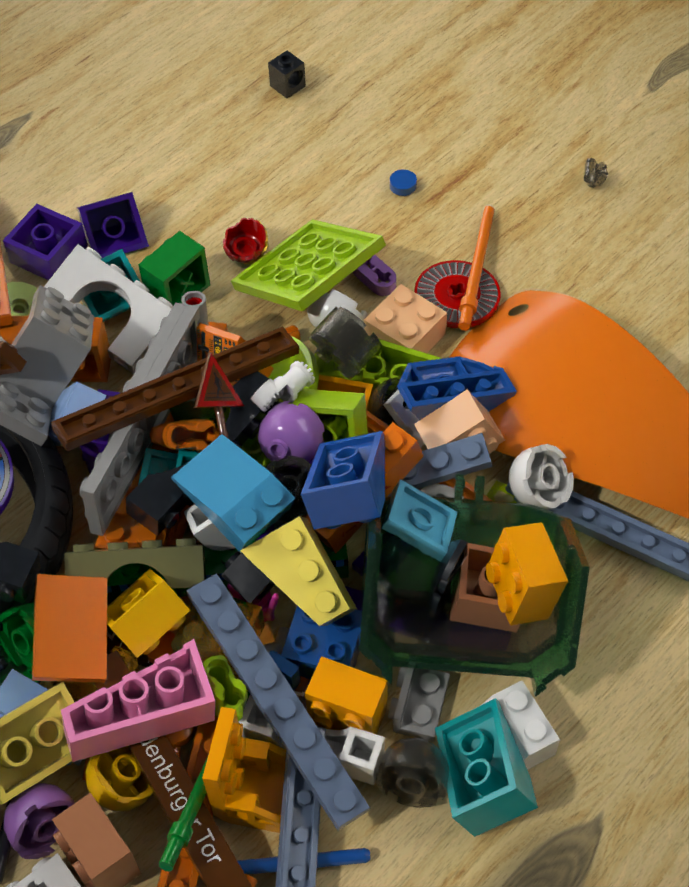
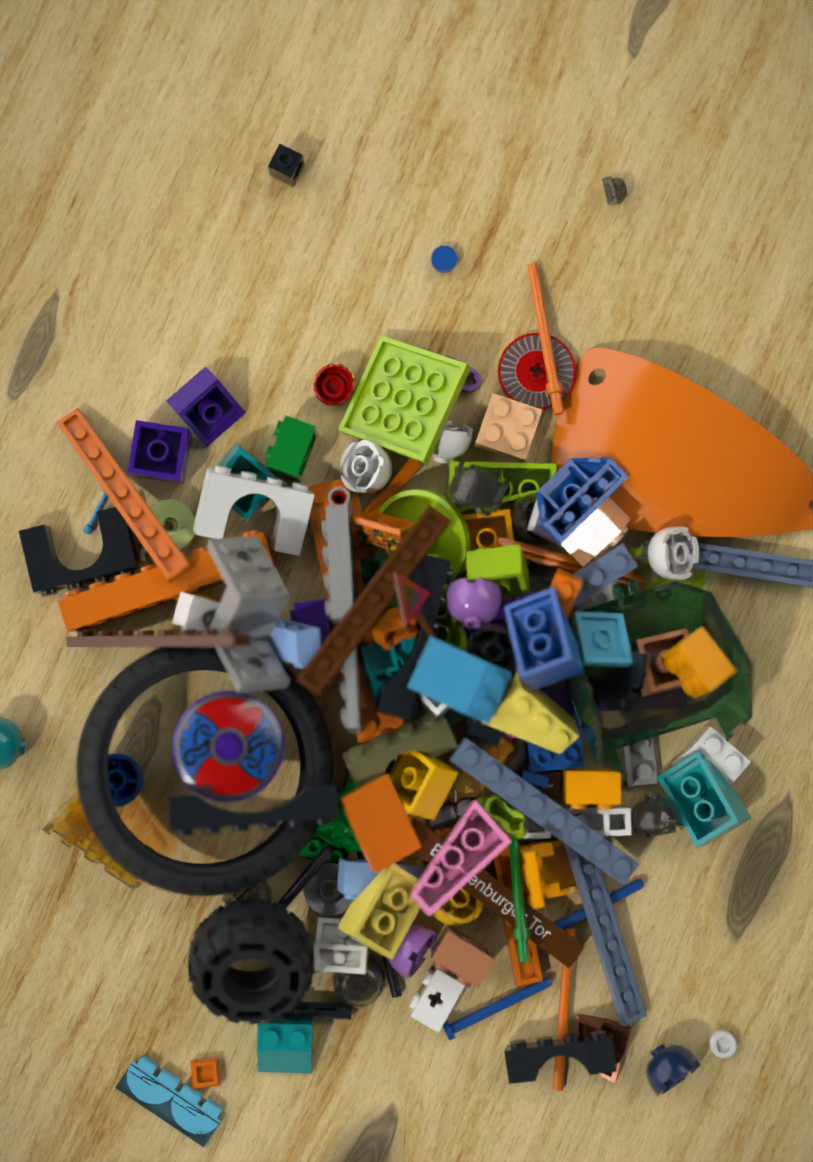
camera: 25 degrees left, 30 degrees up
white connector [251,361,315,412] -> none
none -> white cylinder [340,440,393,493]

